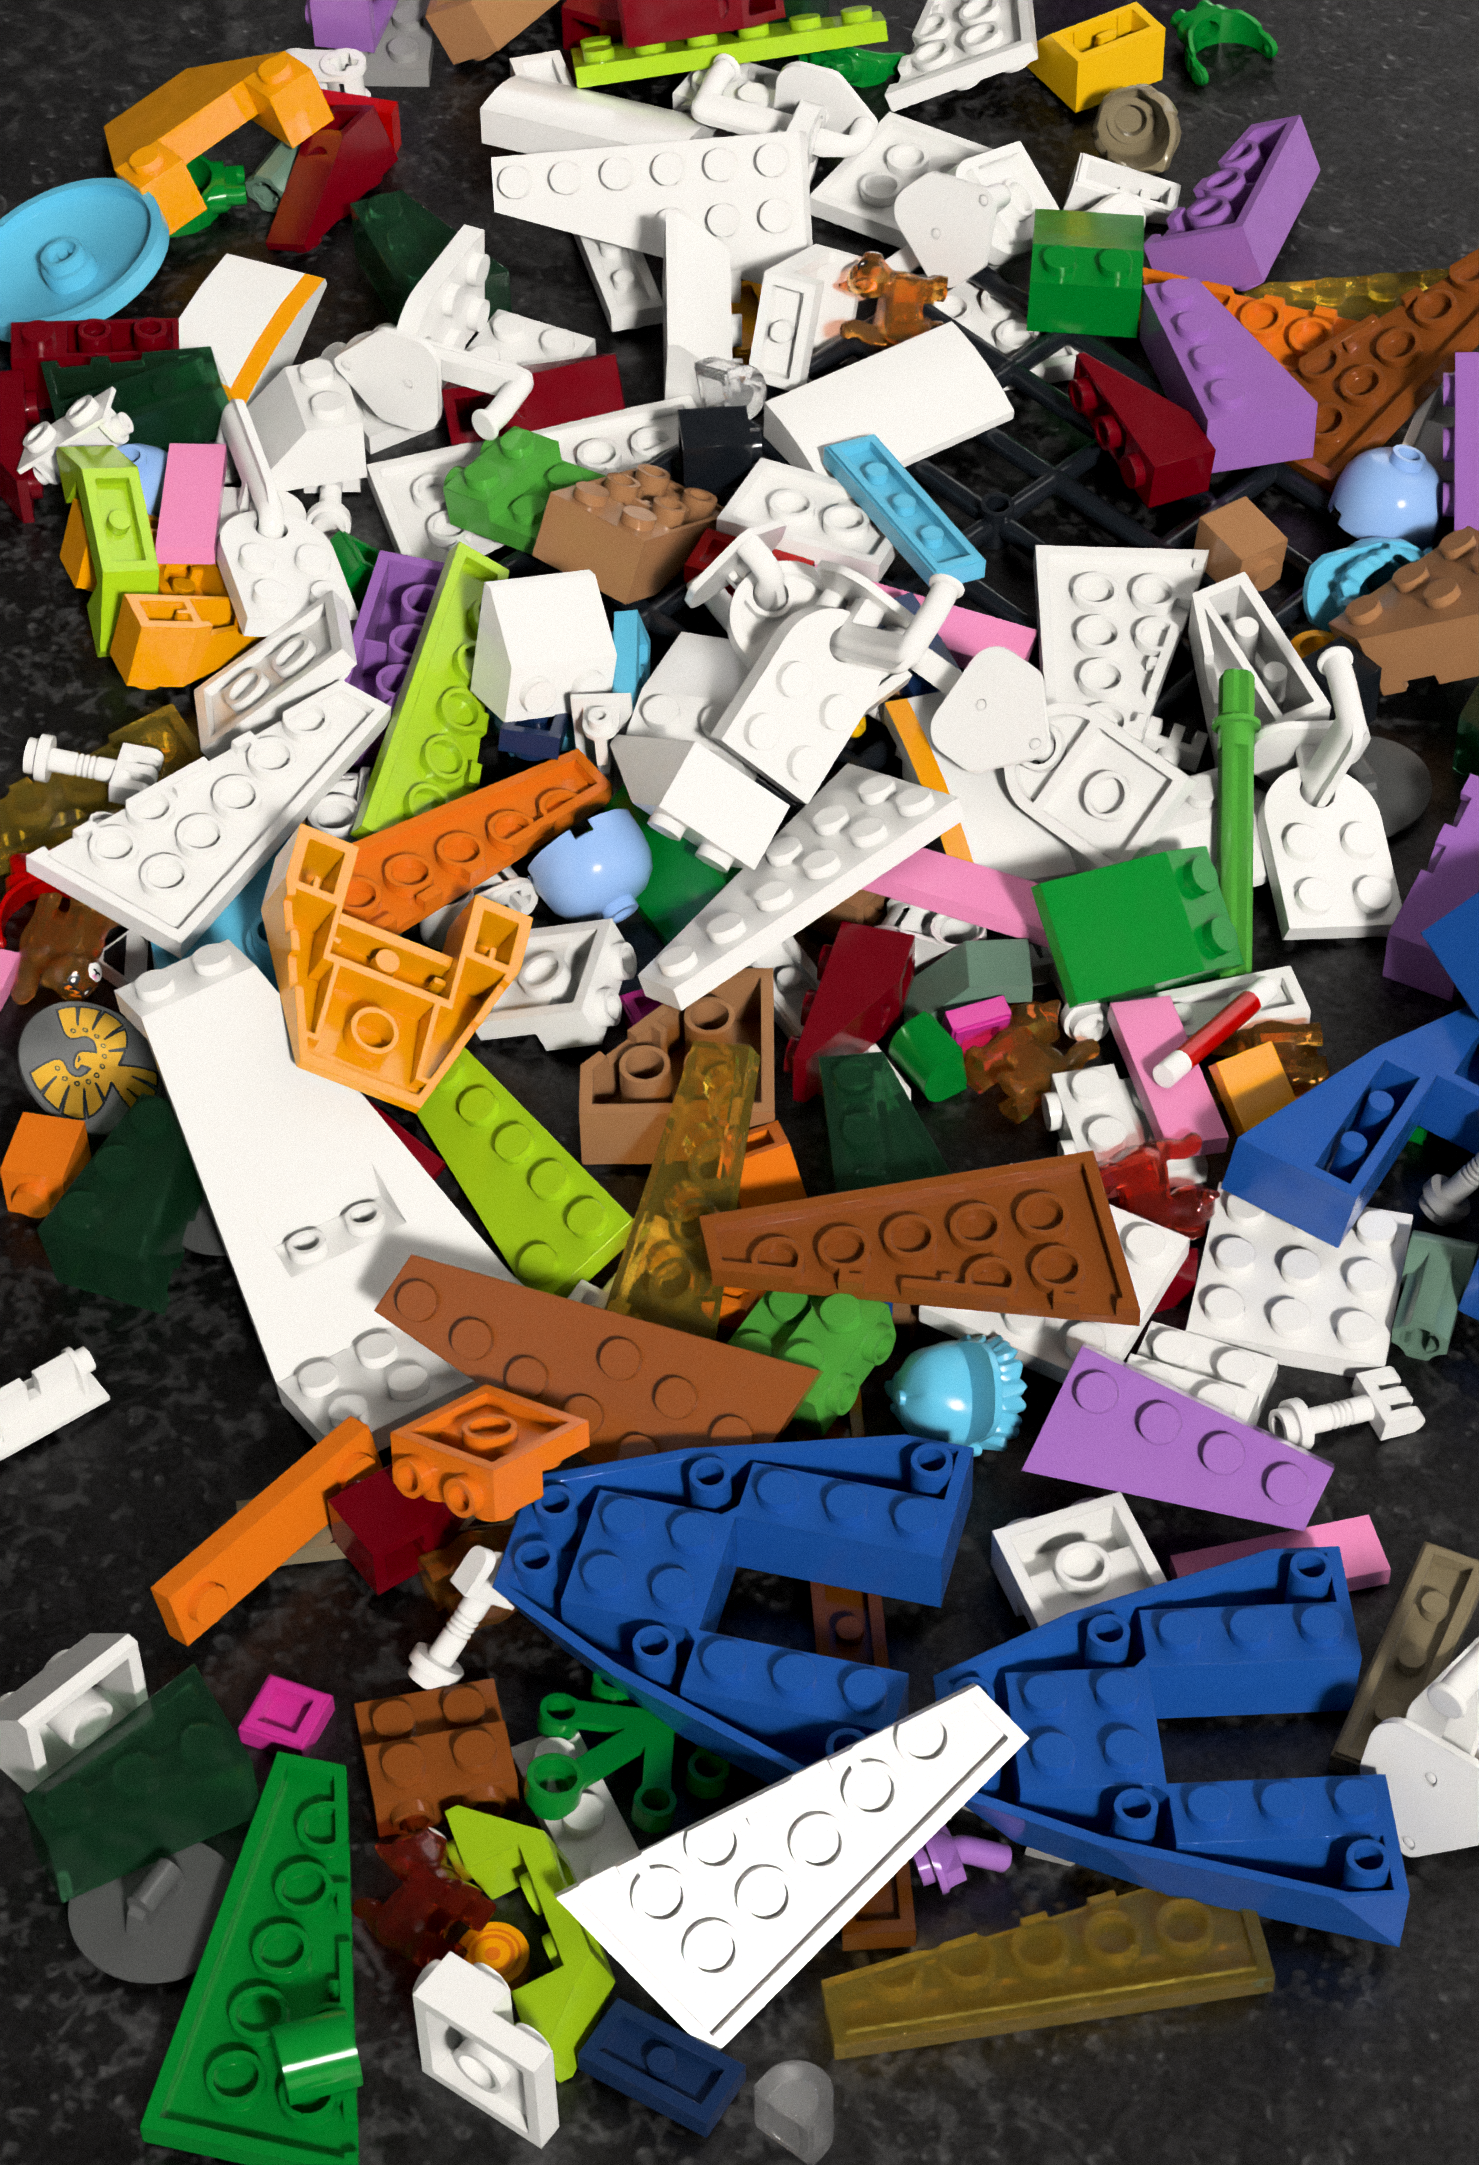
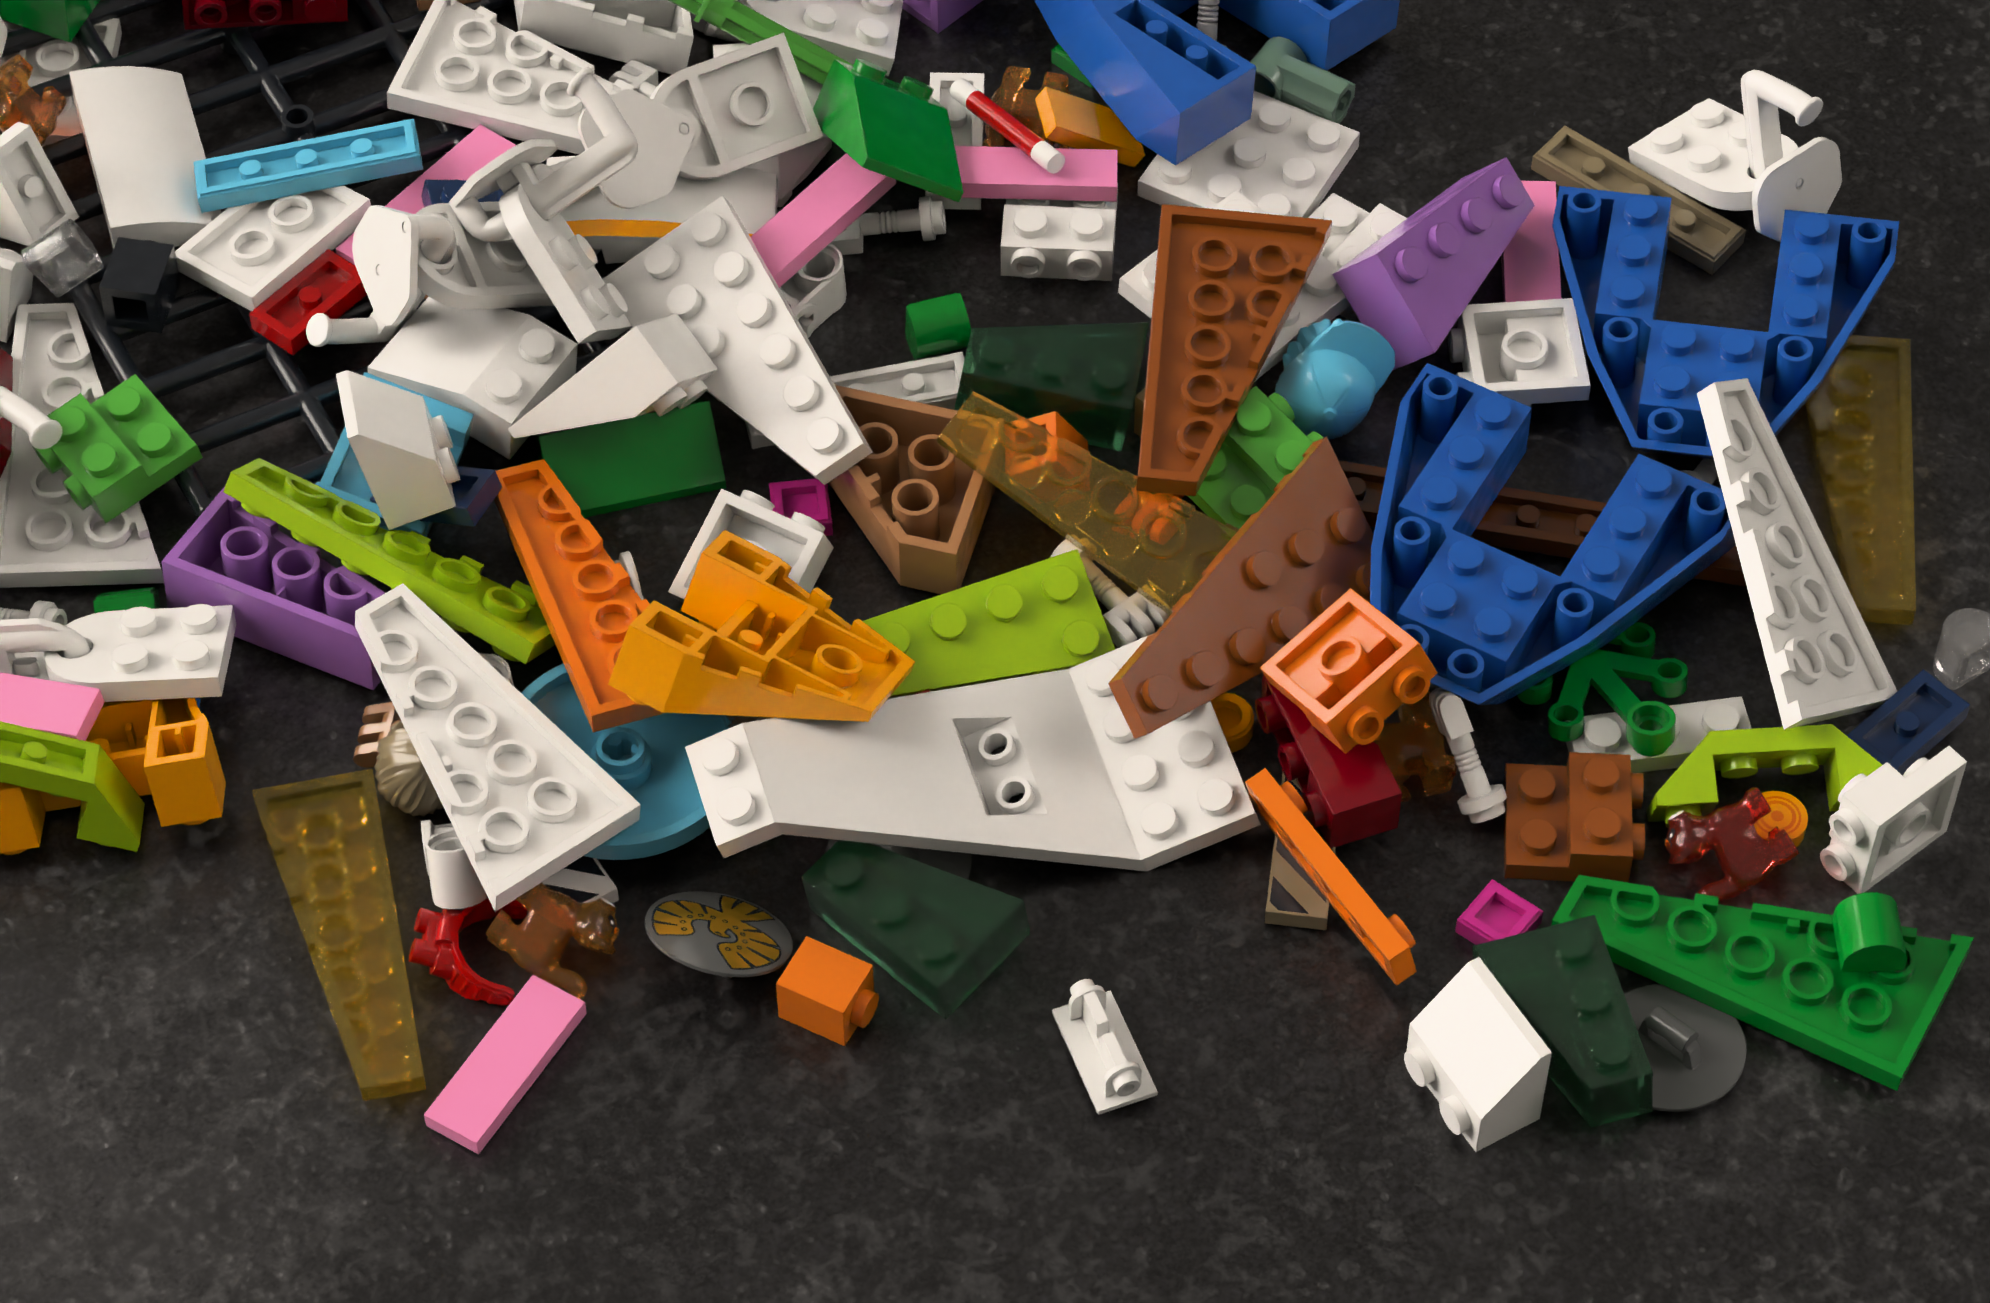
camera: 75 degrees left, 5 degrees up
white hinge [23,733,164,805] -> none
white plate [194,589,357,760] -> none
light blue cylinder [527,809,653,924] -> none
medium nougat slope [532,464,725,605] -> none
white hinge [570,693,633,808] -> none
dark red slope [784,921,915,1103] -> none
sand green slope [903,939,1033,1026] -> none
dark pink tile [942,995,1012,1058] -> none
clear orange animal [964,999,1100,1124] -> none
clear red animal [1097,1132,1220,1240] -> none
white hinge [1268,1366,1425,1450] -> none

